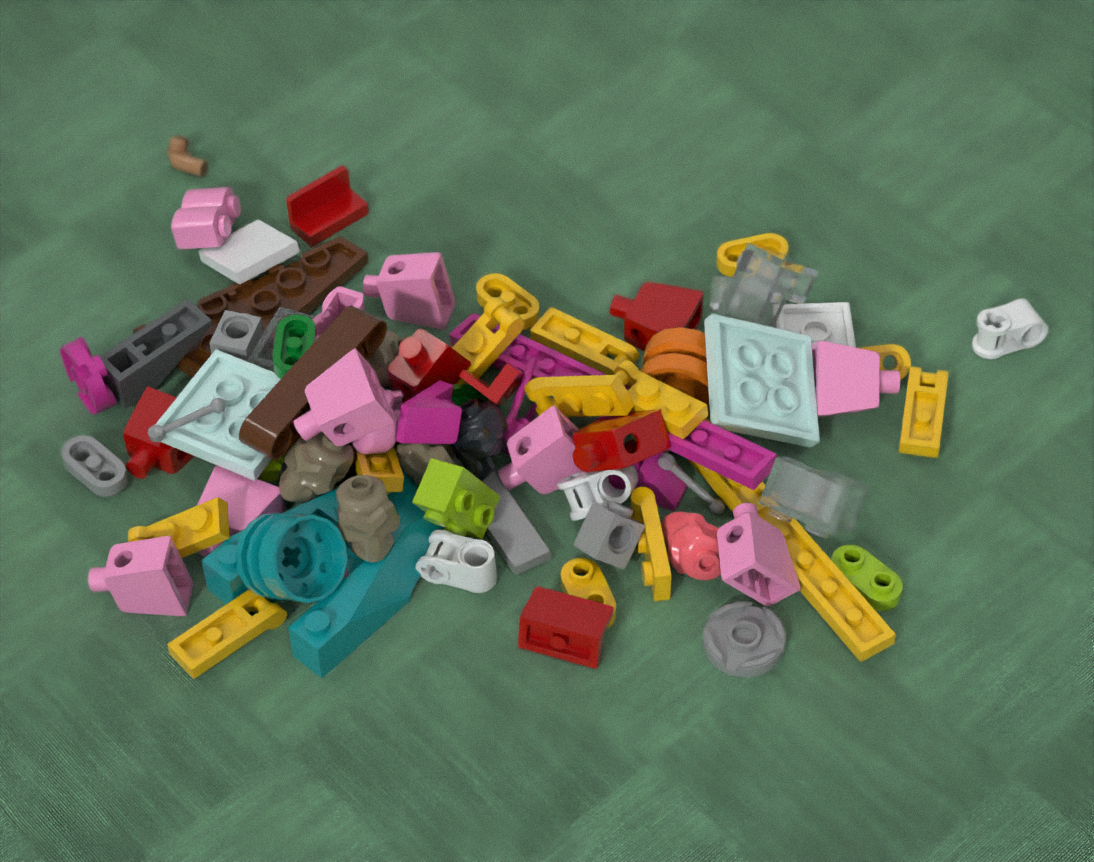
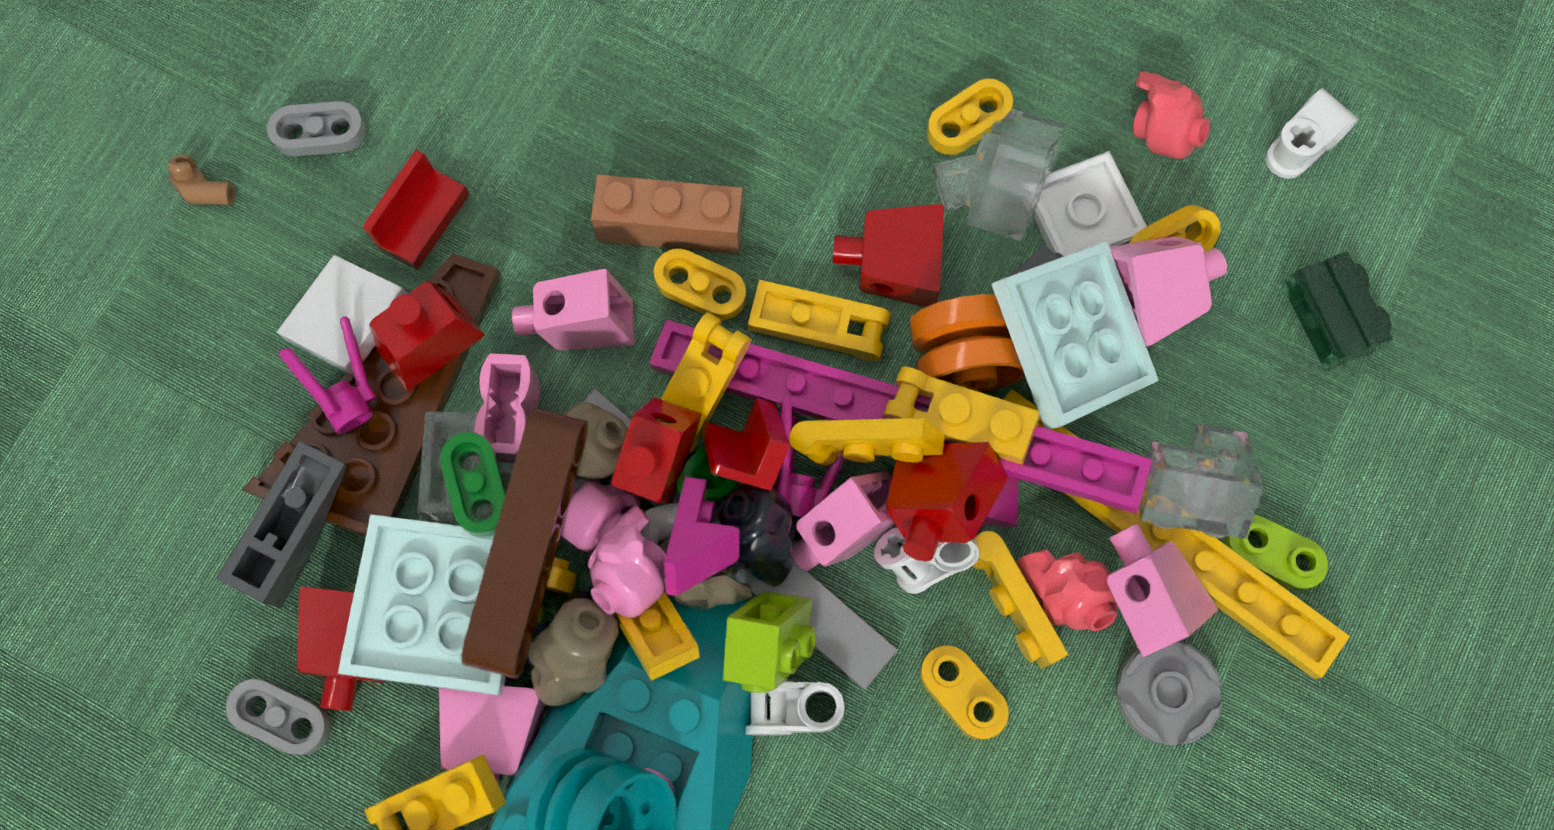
camera: 20 degrees left, 25 degrees up
dark pink plate [60,337,117,415] -> none
light grey hinge [148,398,226,442] -> none
bright pink brick [171,186,241,249] -> none
light grey brick [209,310,265,365] -> none
bright pink torso [293,348,395,446] -> none
dark tan head [336,475,400,562] -> none
red panel [518,586,614,669] -> none
light grey brick [573,501,645,570] -> none
light grey hinge [658,453,725,514] -> none
yellow plate [898,366,949,458] -> none
none -> light grey plate [267,101,366,156]
none -> dark pink plant [279,316,377,434]
none -> red torso [369,281,485,392]
none -> nougat brick [591,174,744,255]
none -> coral head [1133,71,1210,159]
none -> clear green brick [1282,251,1393,371]

